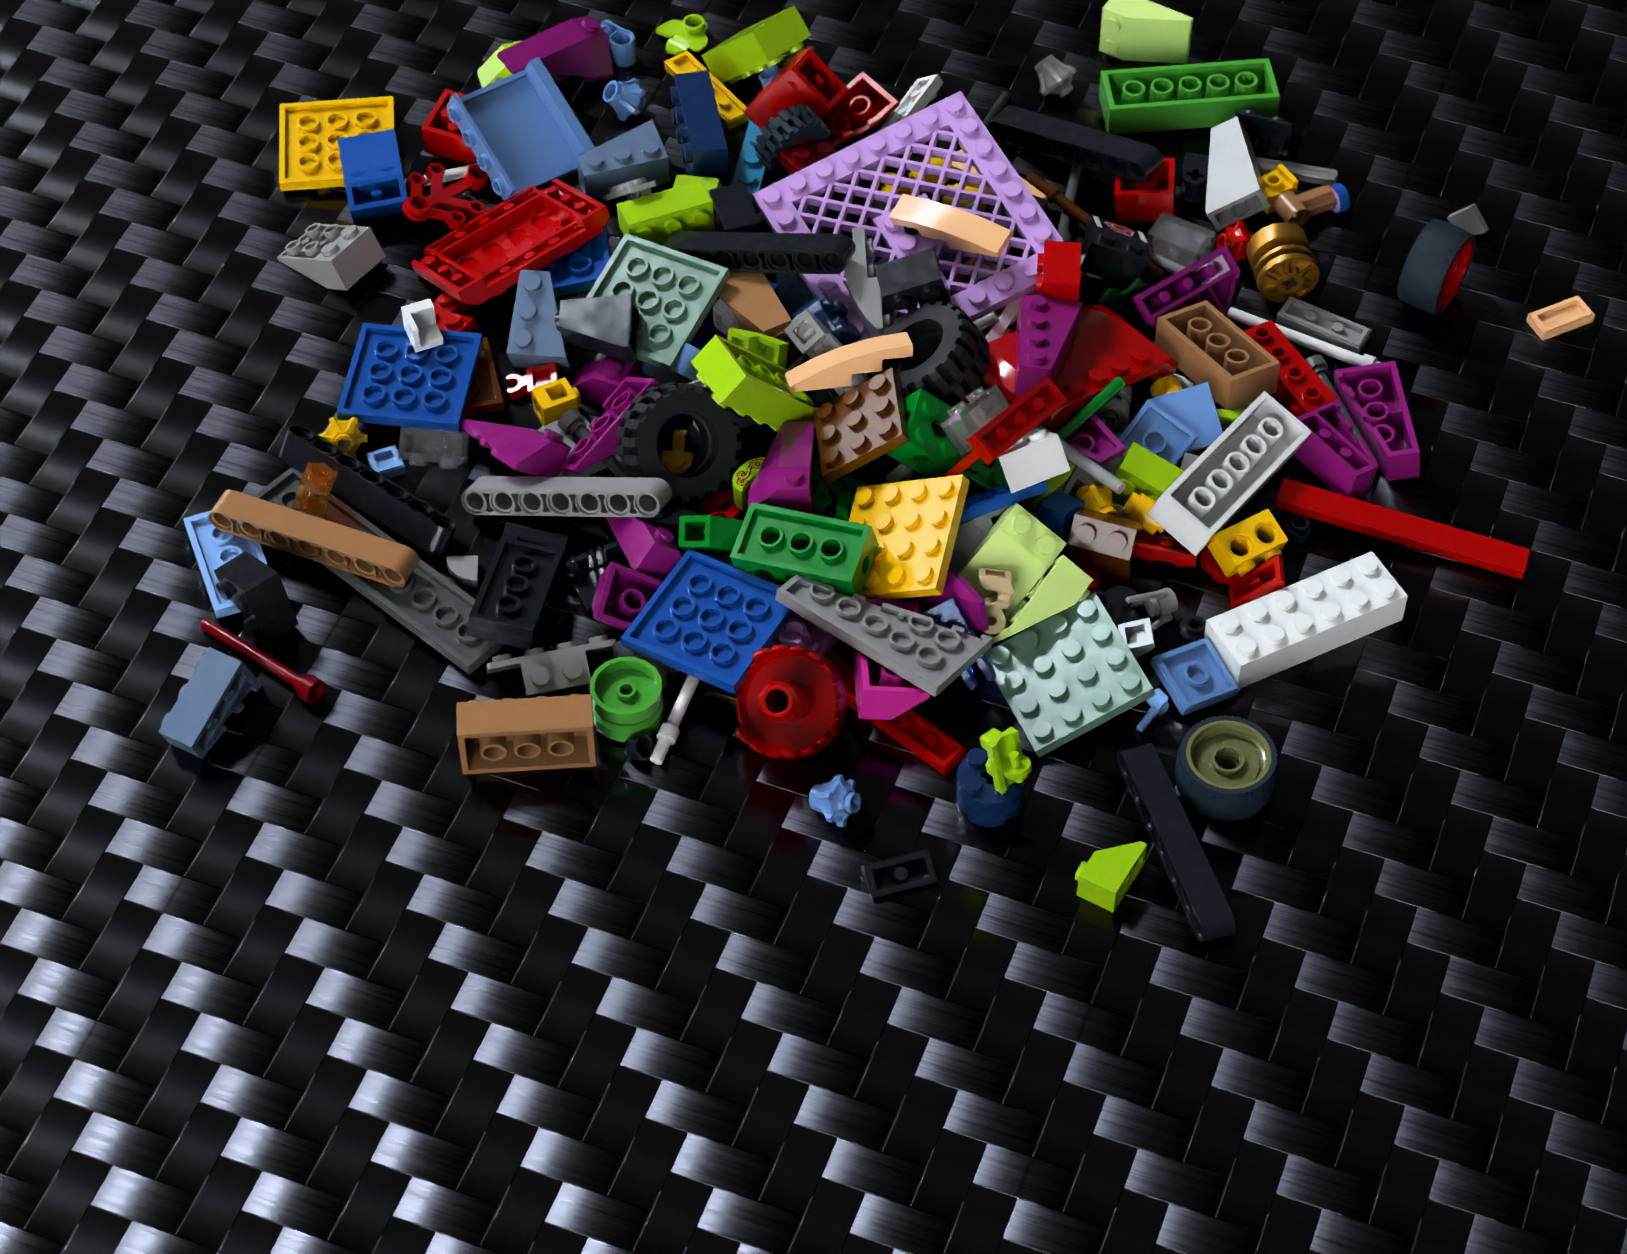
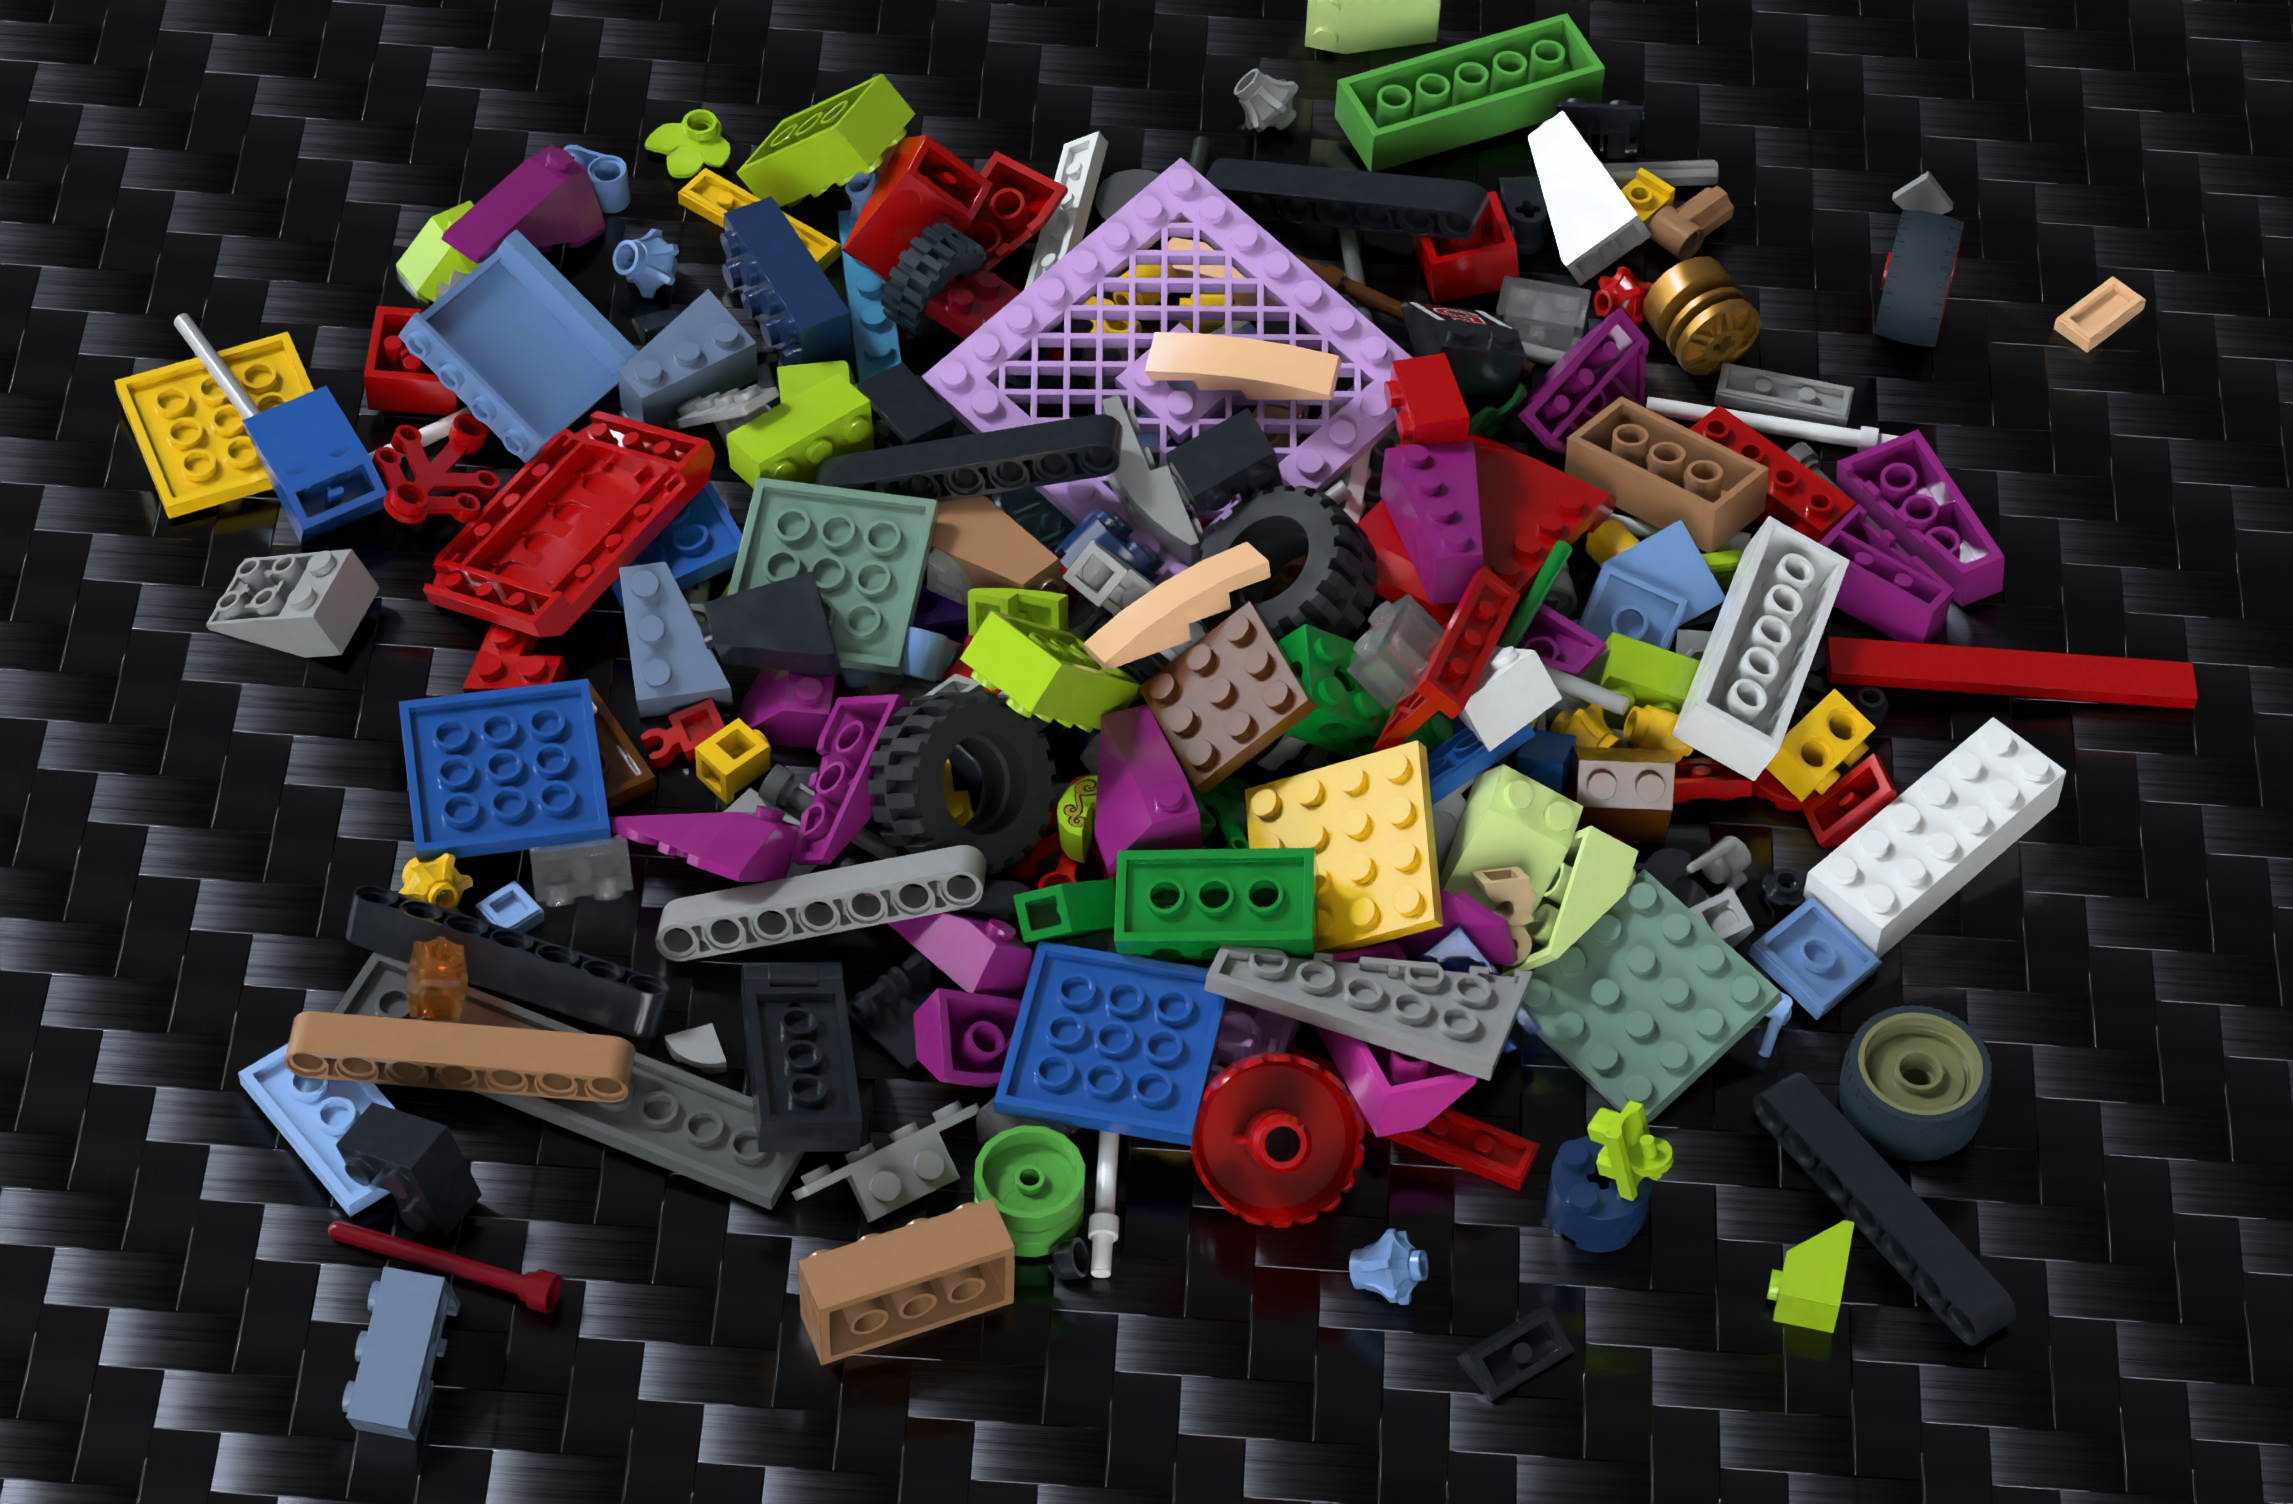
camera: 20 degrees left, 0 degrees up
white panel [401,298,444,352] -> none
blue tile [1330,183,1350,214] -> none
none -> light grey bar [174,313,261,420]

